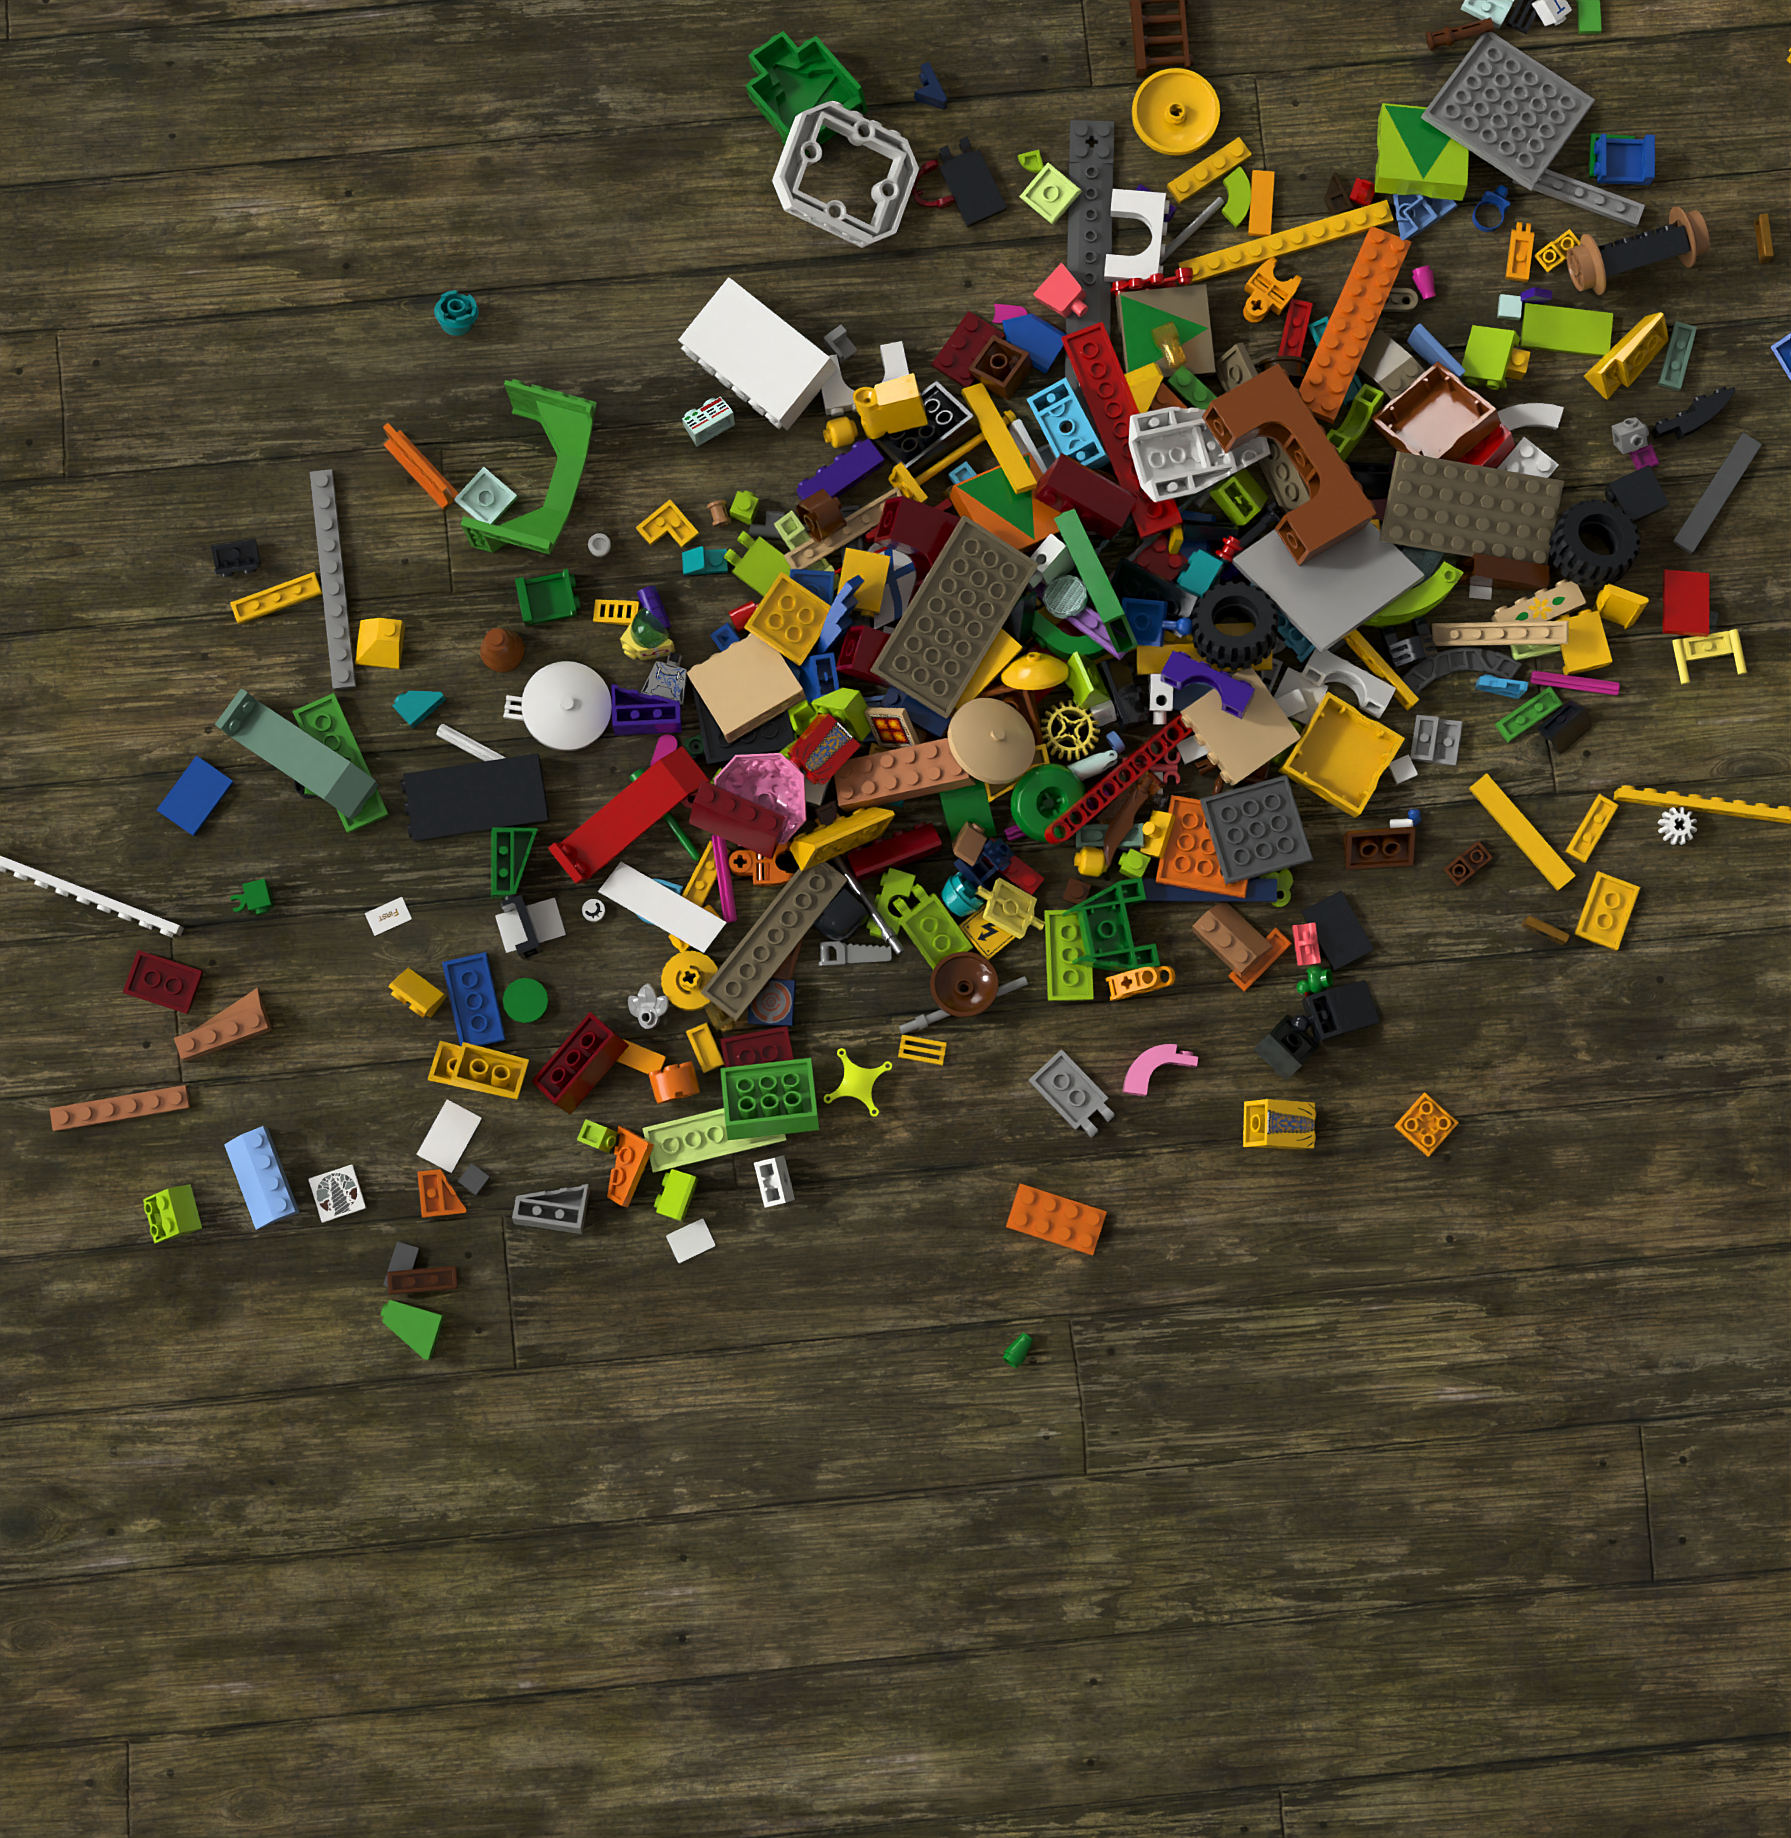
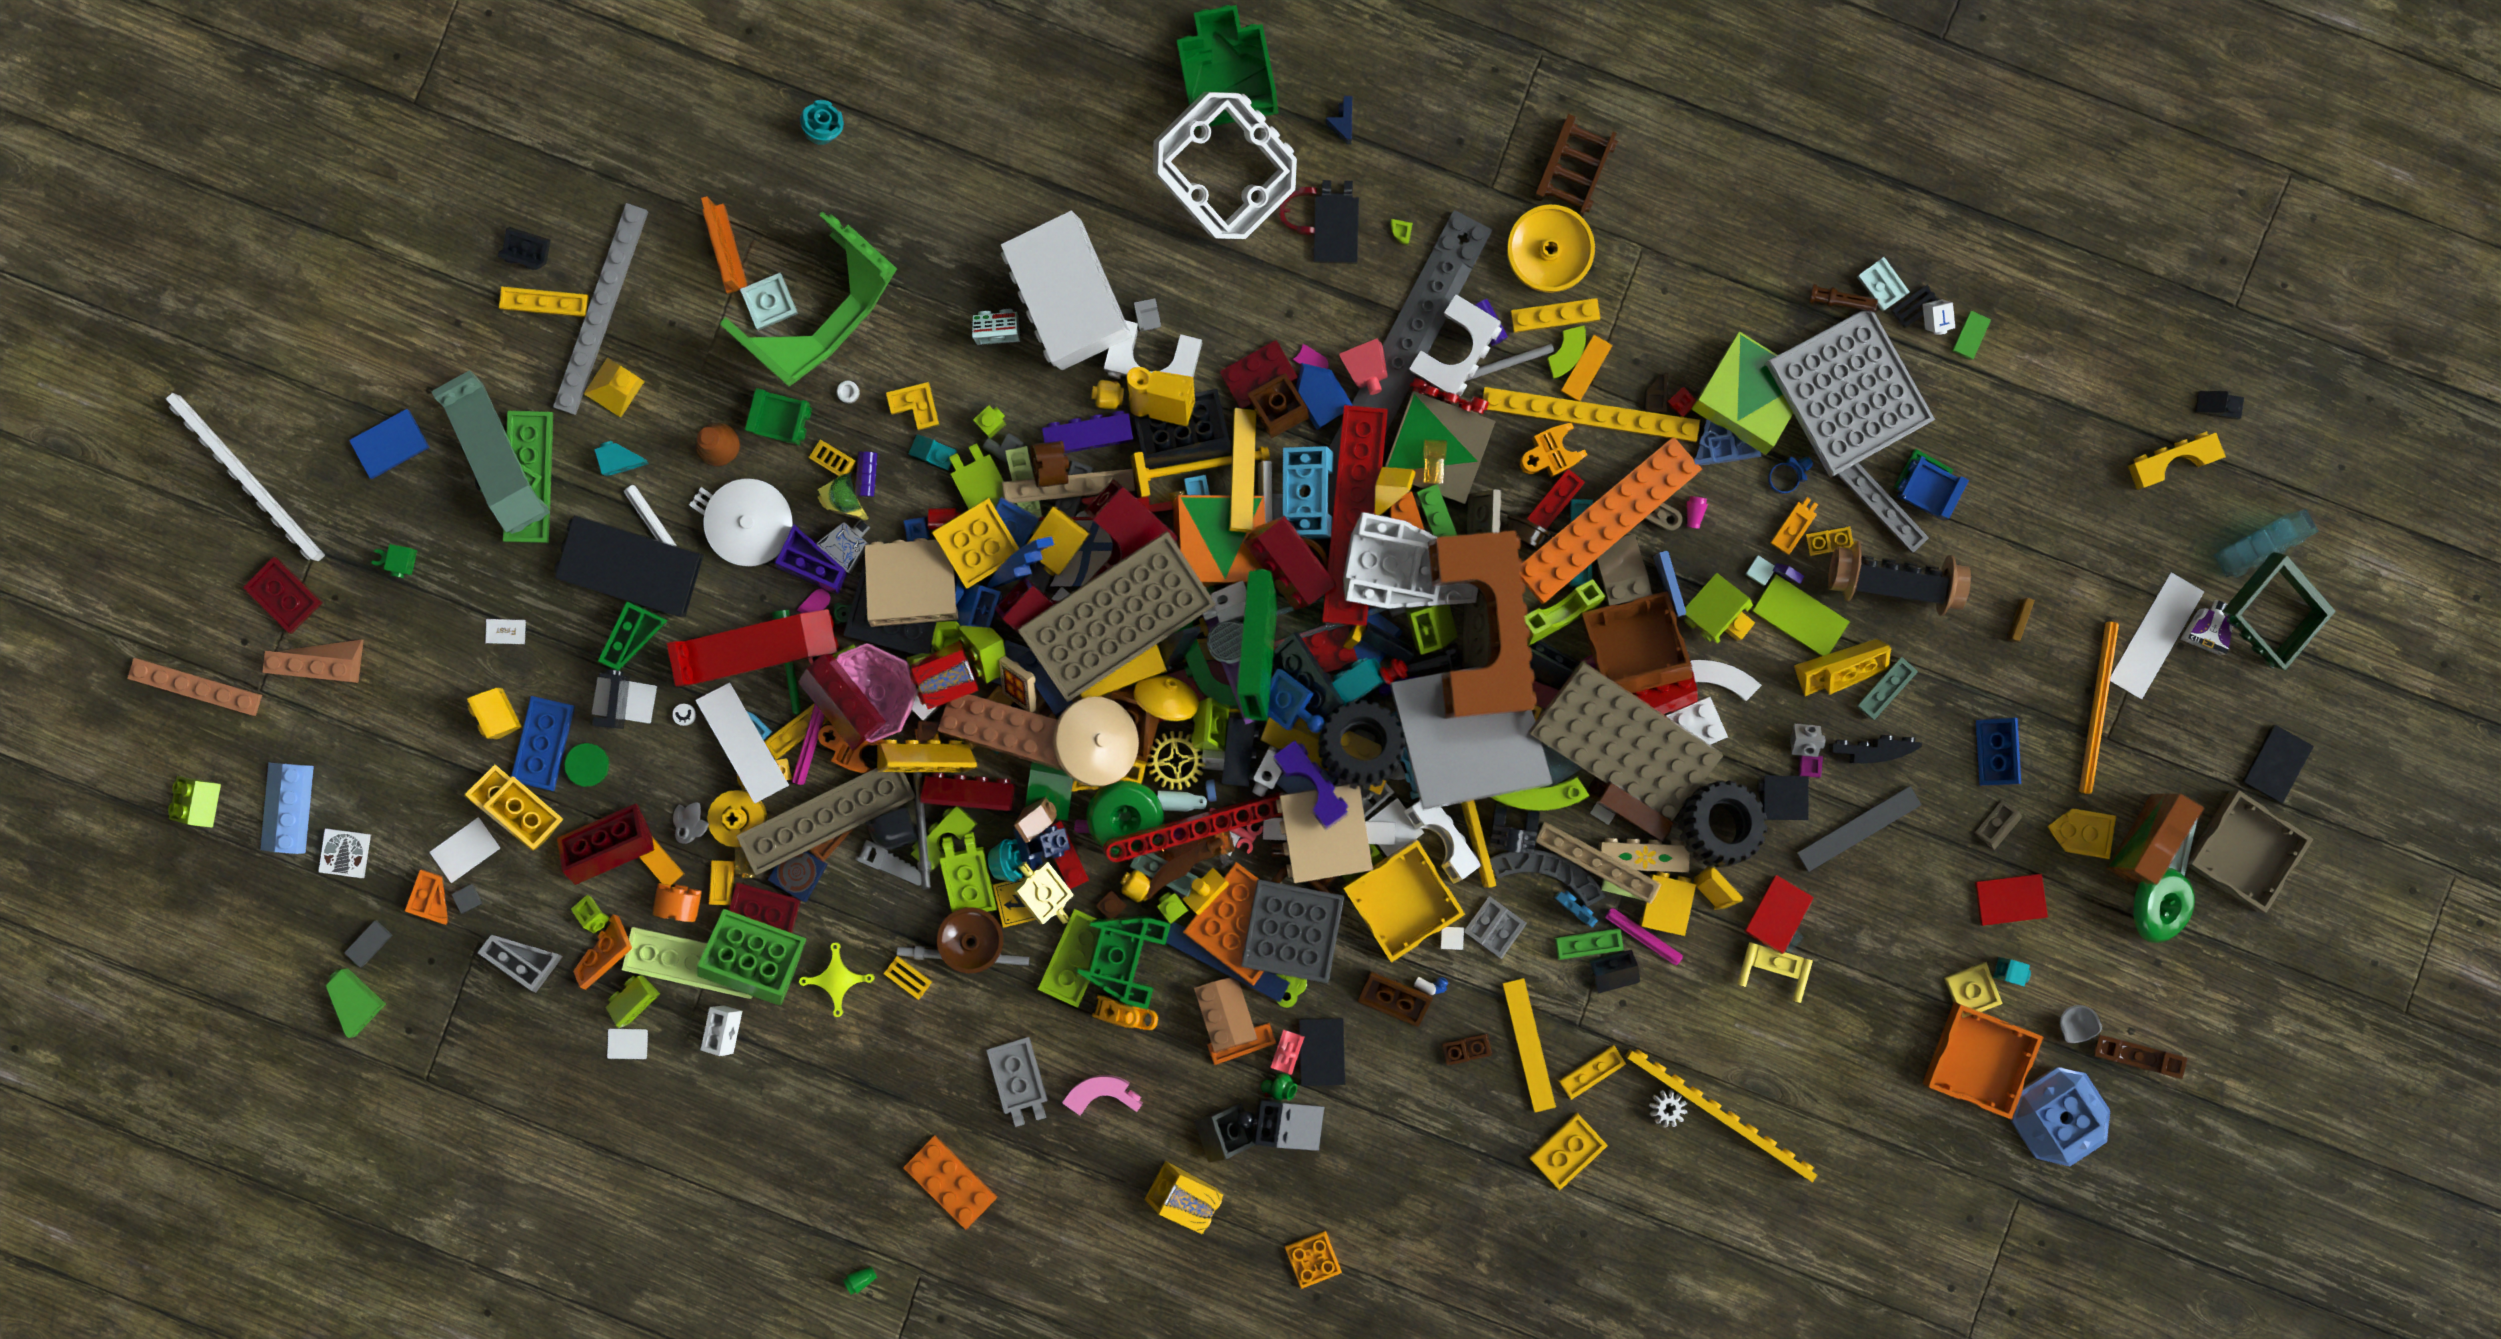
camera: 30 degrees right, 5 degrees up
reddish brown tile [387,1265,458,1295] -> none
medium nougat bush [707,500,732,528] -> none
yellowish green tile [1019,163,1082,225] -> none
pearl gold tile [1521,916,1570,945] -> none

